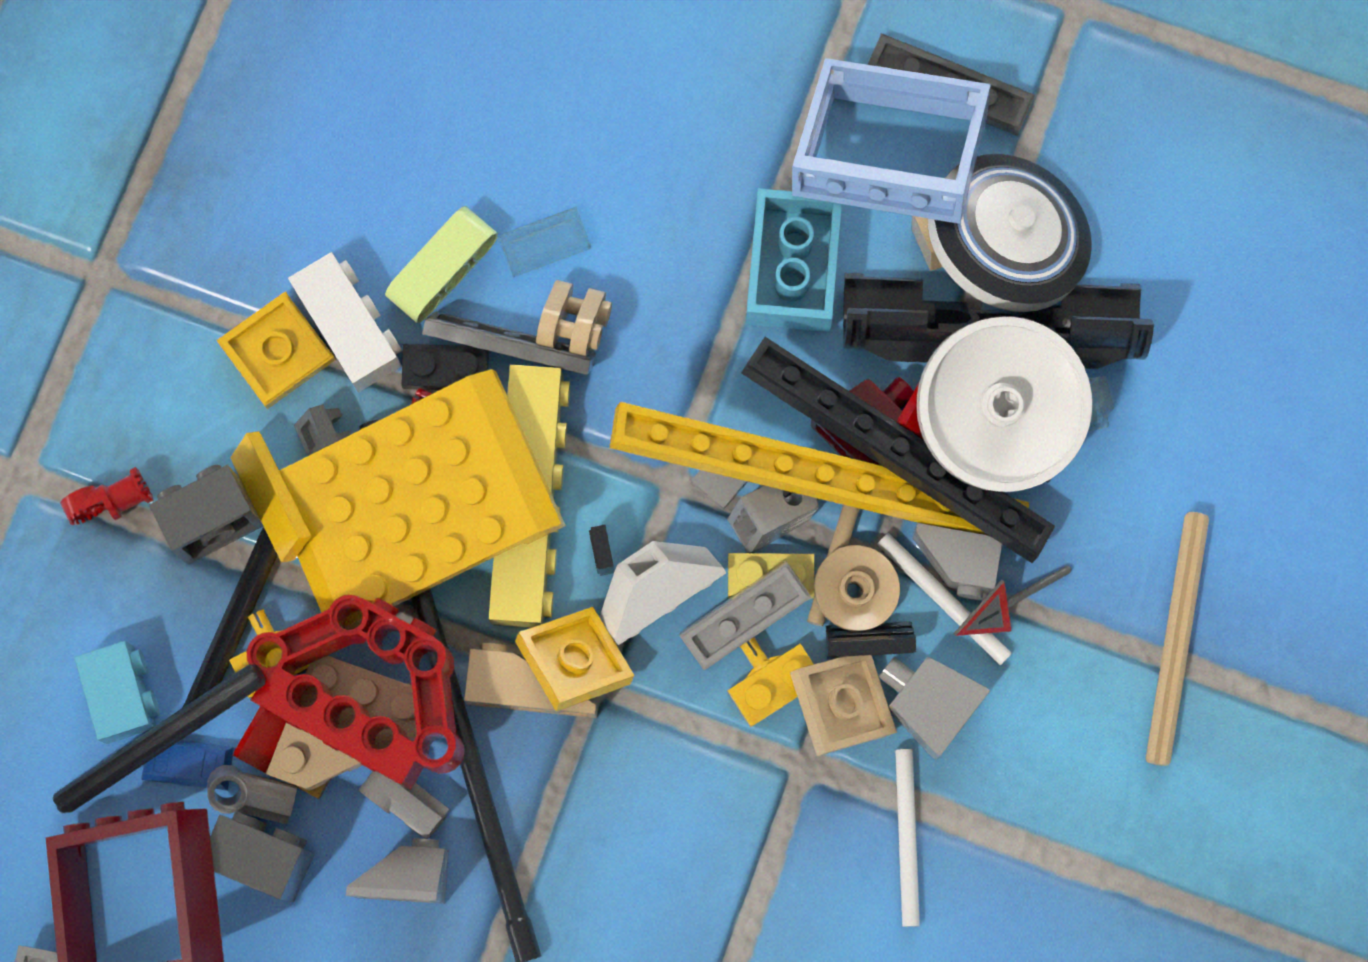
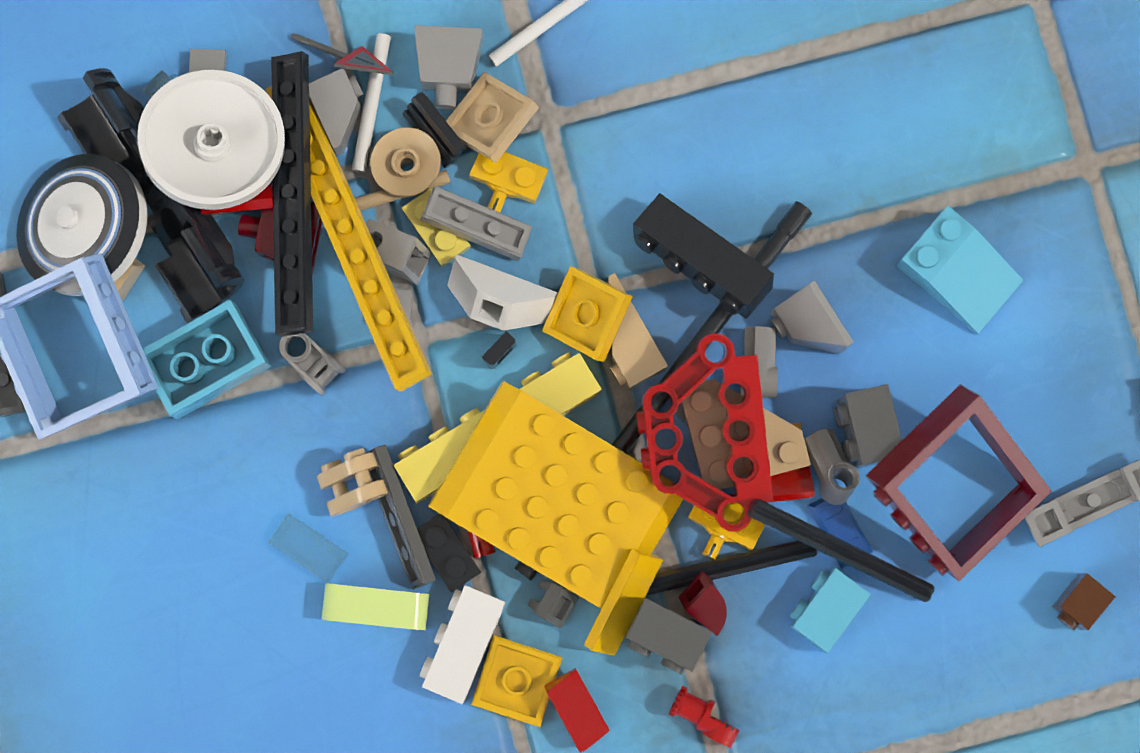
camera: 125 degrees left, 5 degrees up
none -> light grey tile [189,49,227,73]
none -> light grey piece [279,333,347,396]
none -> red slope [544,668,610,753]
none -> black brick [633,193,774,319]
none -> dark red brick [678,571,727,636]

